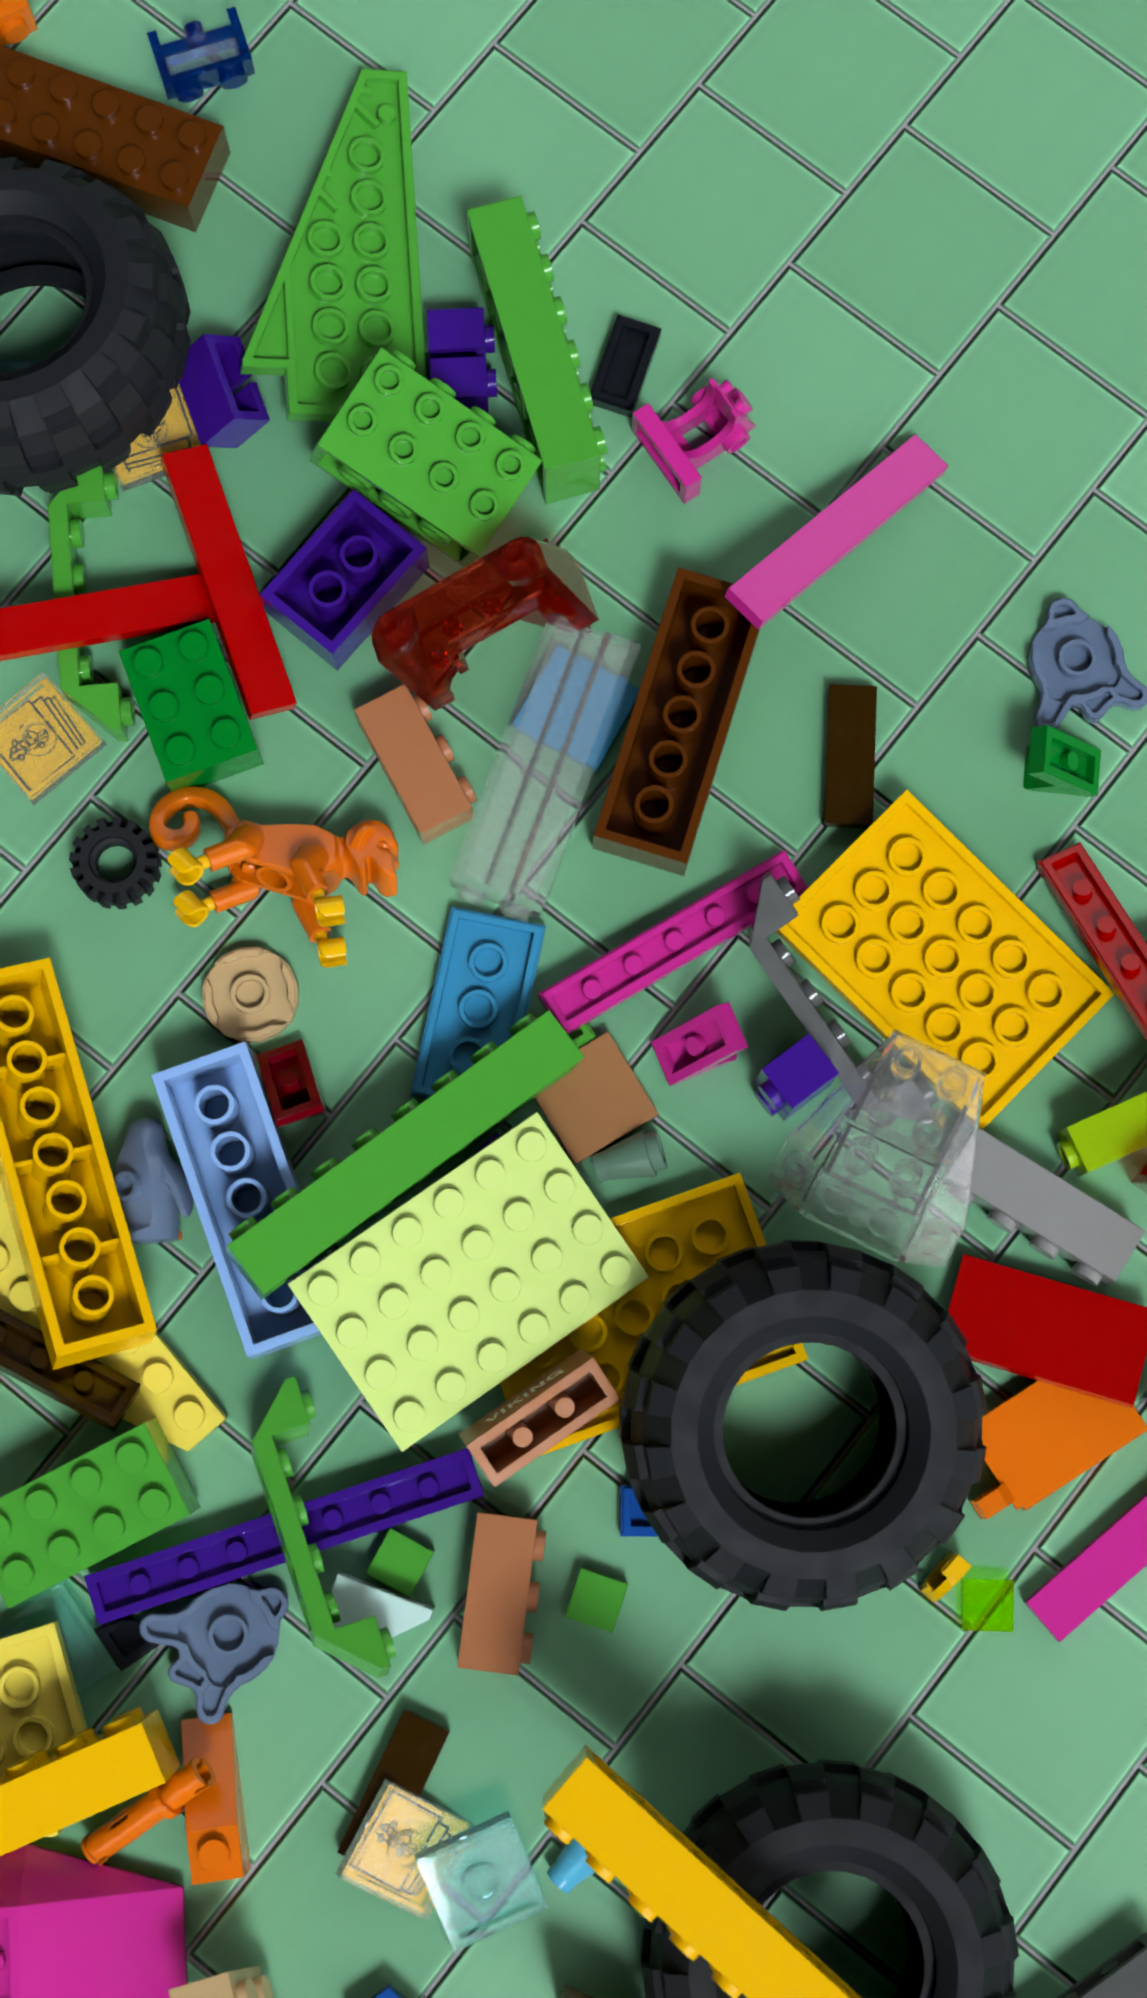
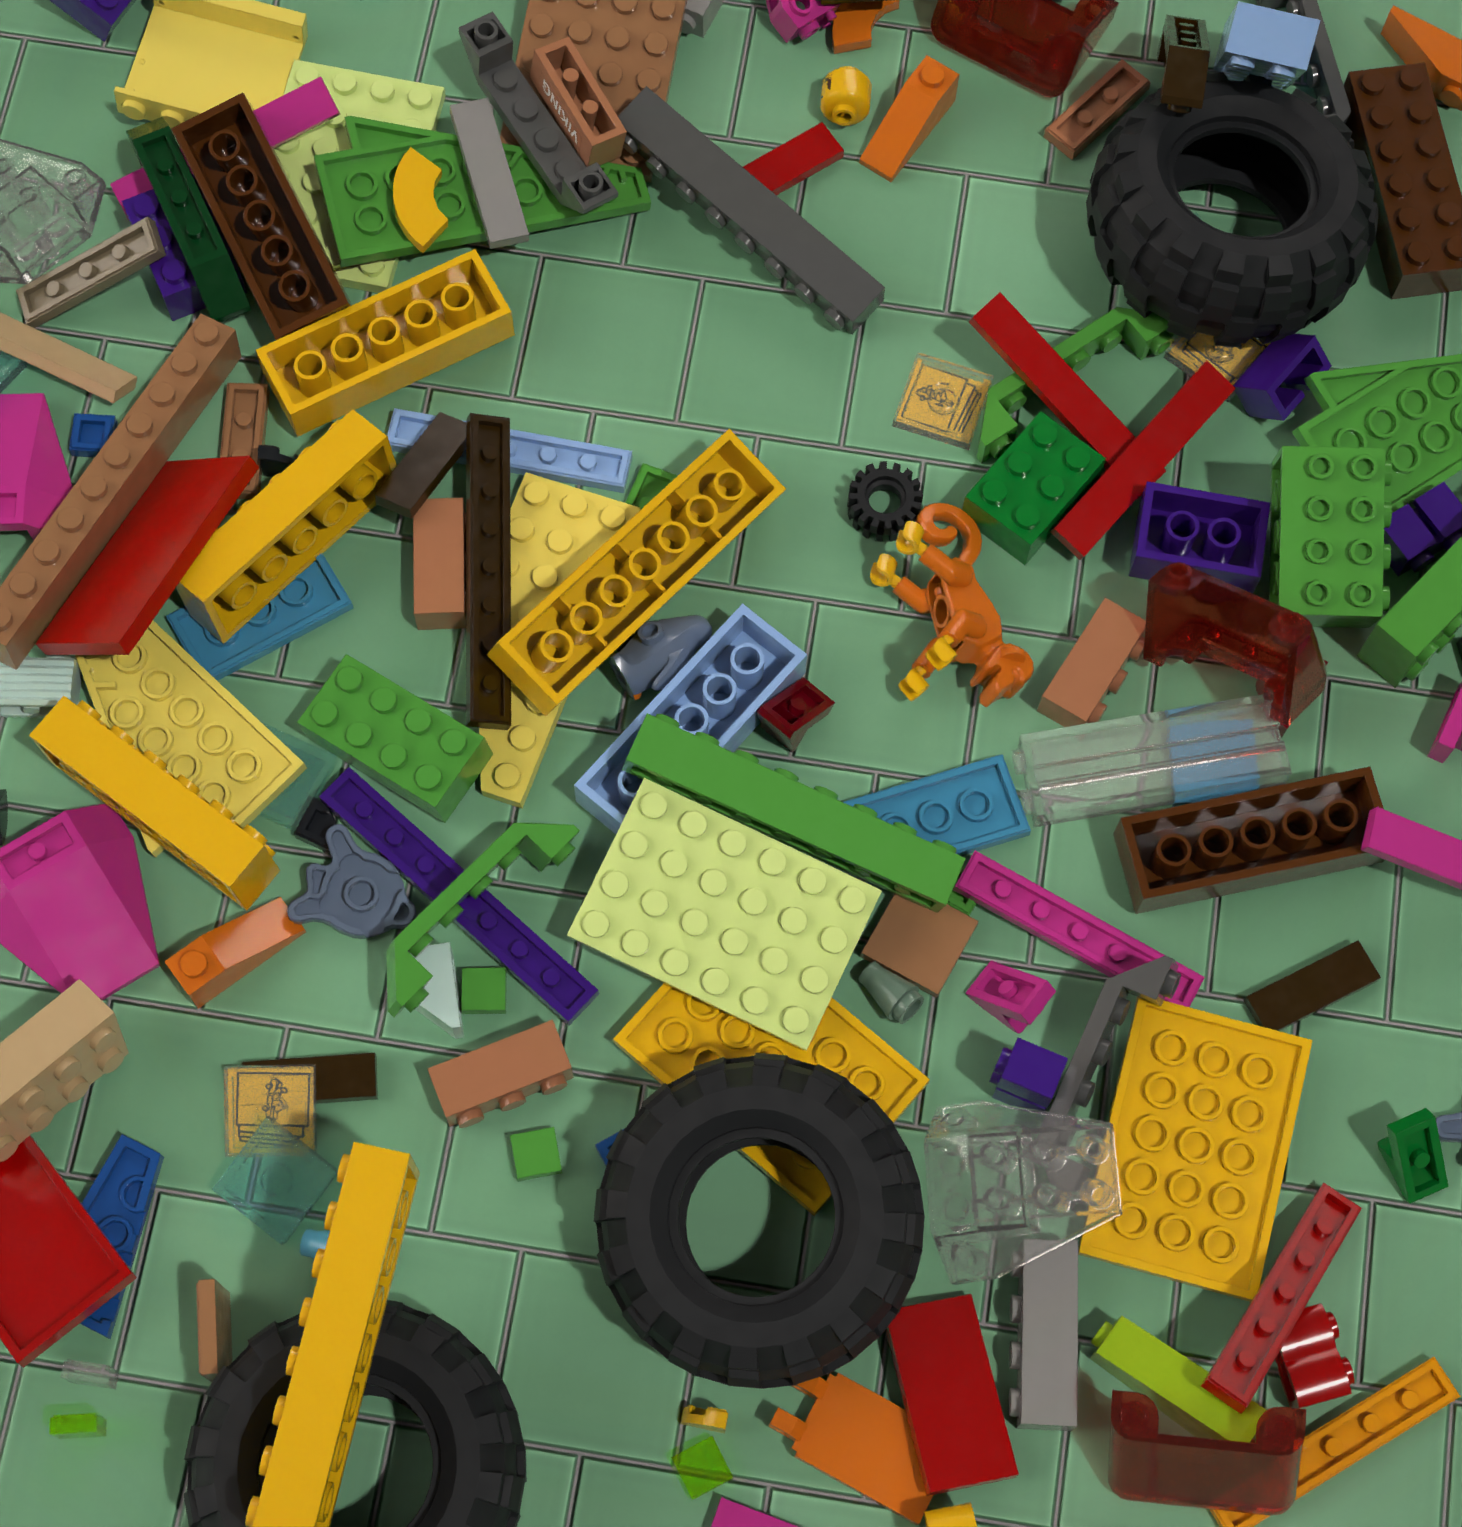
camera: 60 degrees right, 10 degrees down
orange pin [81,1756,216,1866] -> none
tan tile [202,947,299,1044] -> none
nougat brick [458,1348,621,1488] -> none

